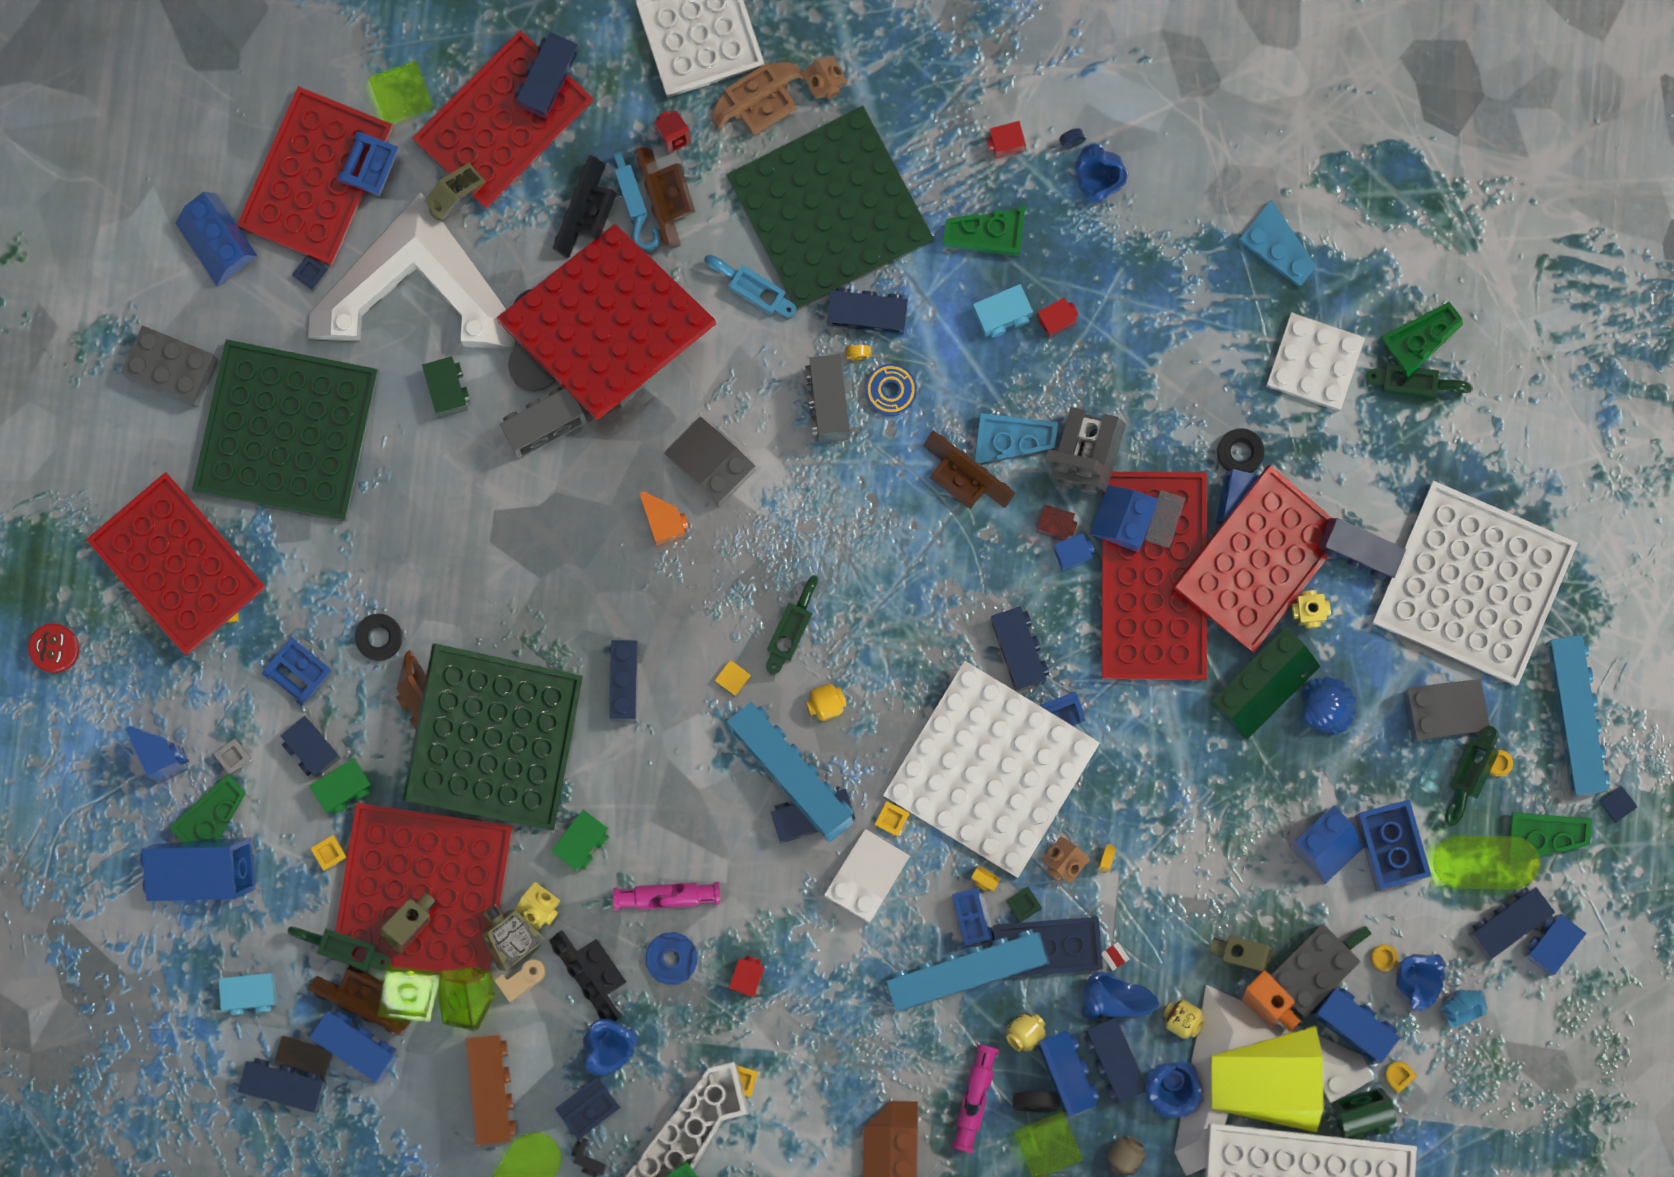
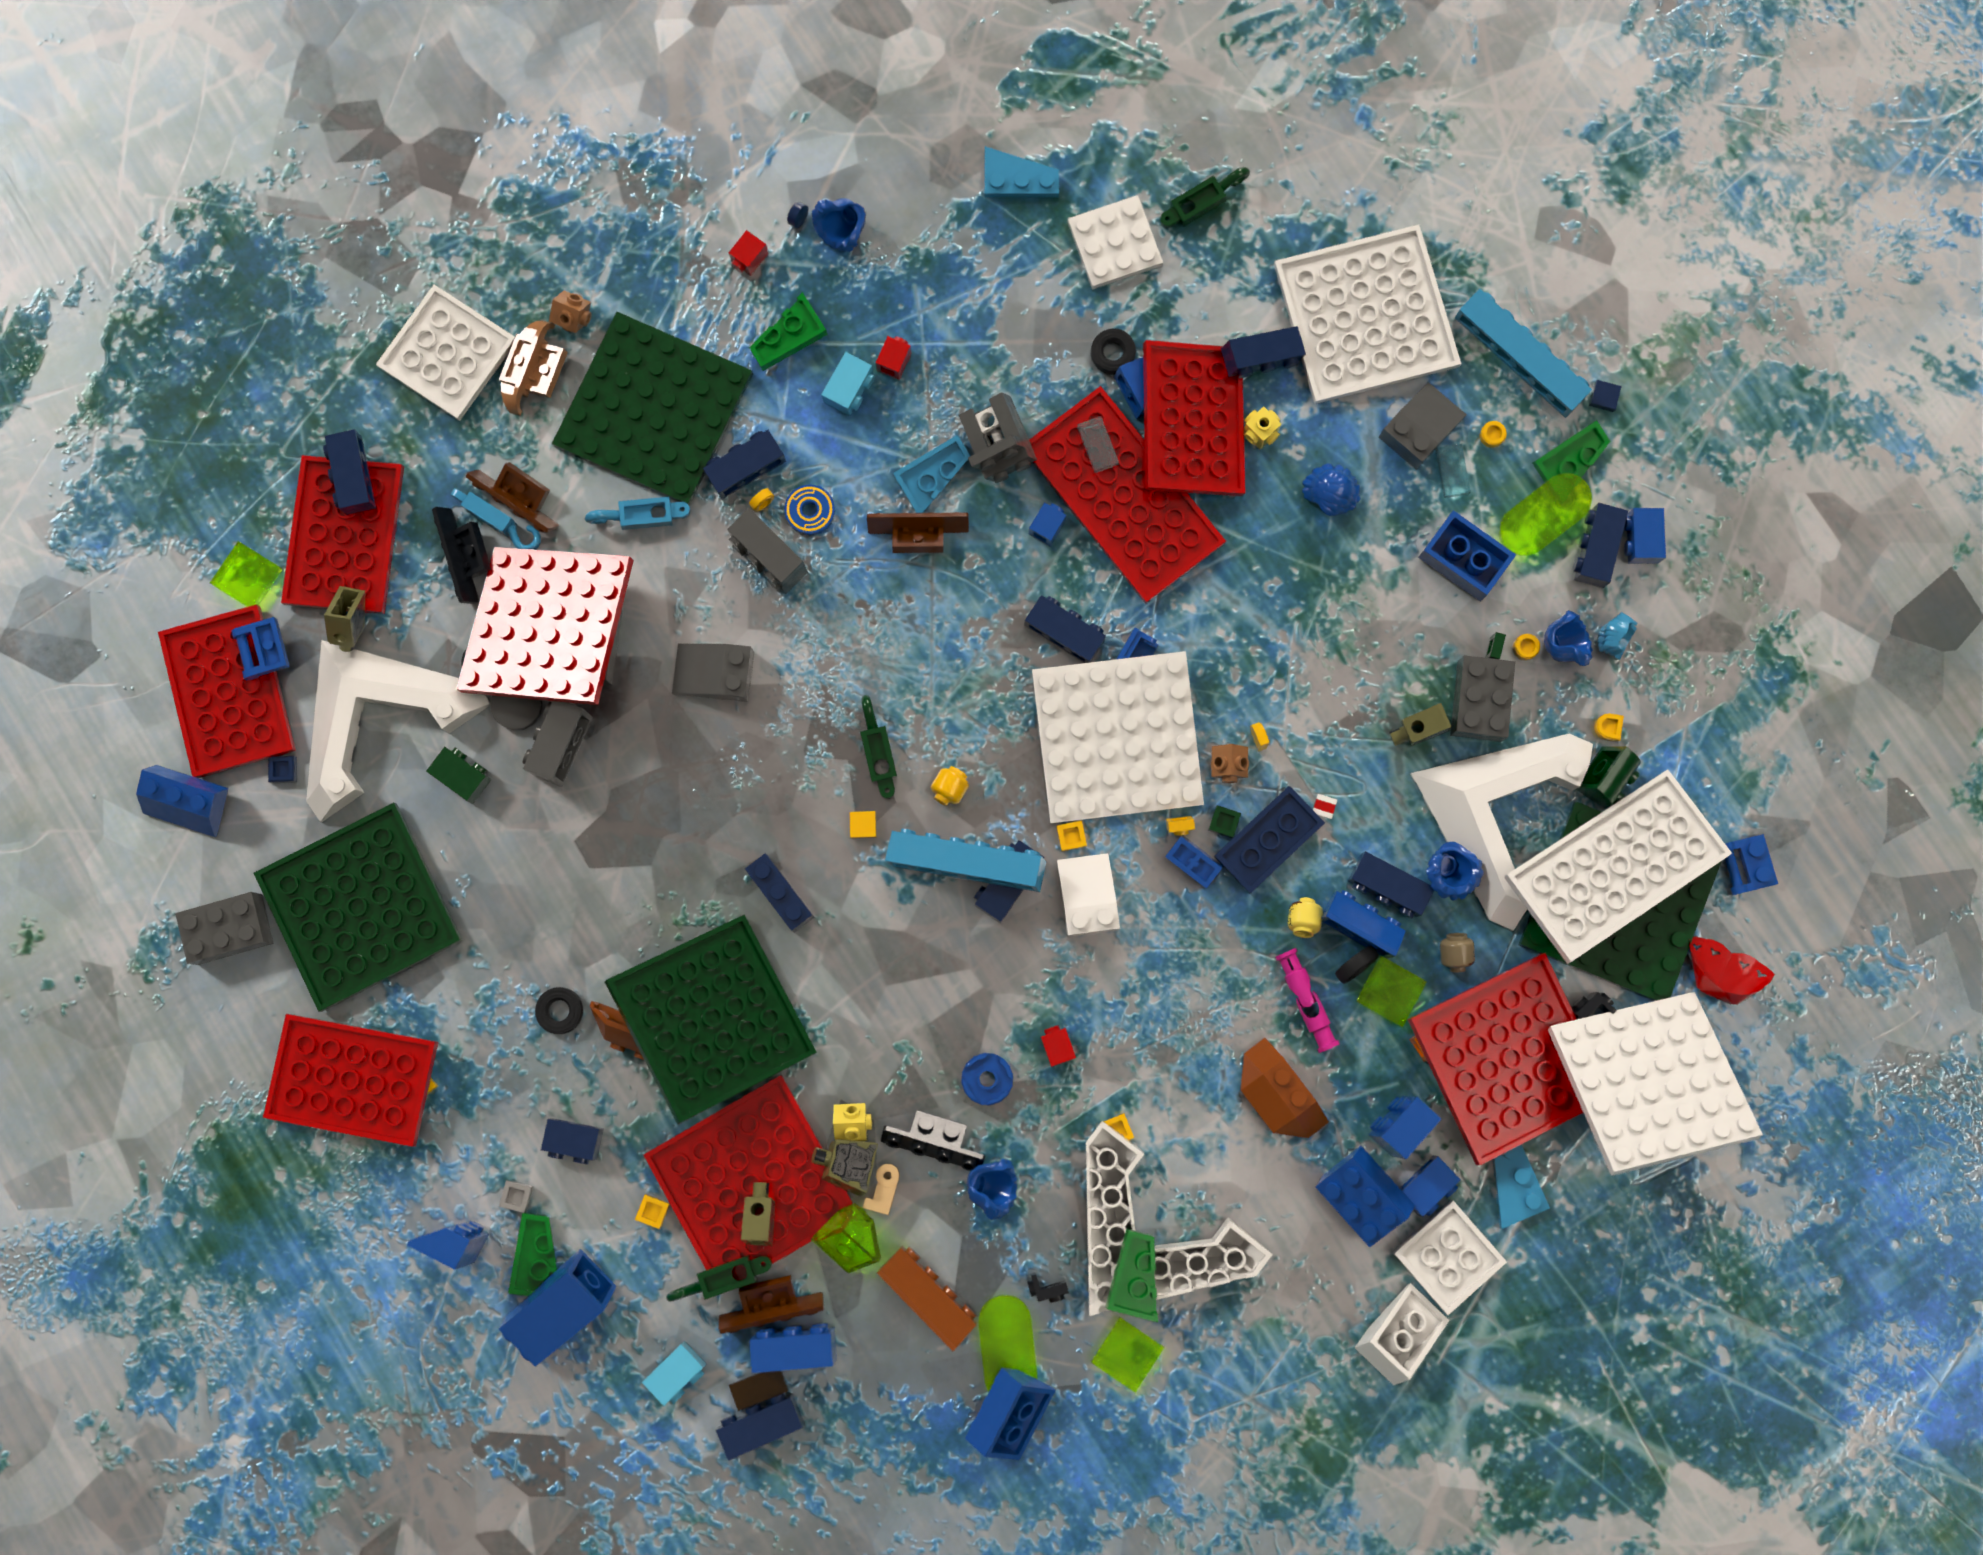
camera: 35 degrees left, 0 degrees up
red head [28,623,80,674] -> none
blue plate [262,637,332,707] -> none
green brick [309,758,373,815] -> none
clear neon green tile [377,967,440,1022] -> none
green brick [551,809,610,872] -> none
dark blue plate [555,1077,621,1140] -> none
dark pink piece [613,882,720,910] -> none
orange slope [639,492,689,546] -> none
red slope [653,111,691,155] -> none
dark azure brick [887,929,1050,1012] -> none
clear red brick [1036,504,1078,541] -> none
blue hair [1082,971,1160,1020] -> none
blue slope [1090,485,1159,552] -> none
light yellow head [1163,1000,1205,1039] -> none
dark green slope [1210,626,1321,740] -> none
neon yellow wedge [1211,1026,1323,1132] -> none
orange torso [1242,970,1301,1032] -> none
blue slope [1289,805,1363,884] -> none
blue brick [1311,988,1401,1064] -> none
green wing [1381,301,1463,377] -> none
dark green piece [1445,726,1499,826] -> none

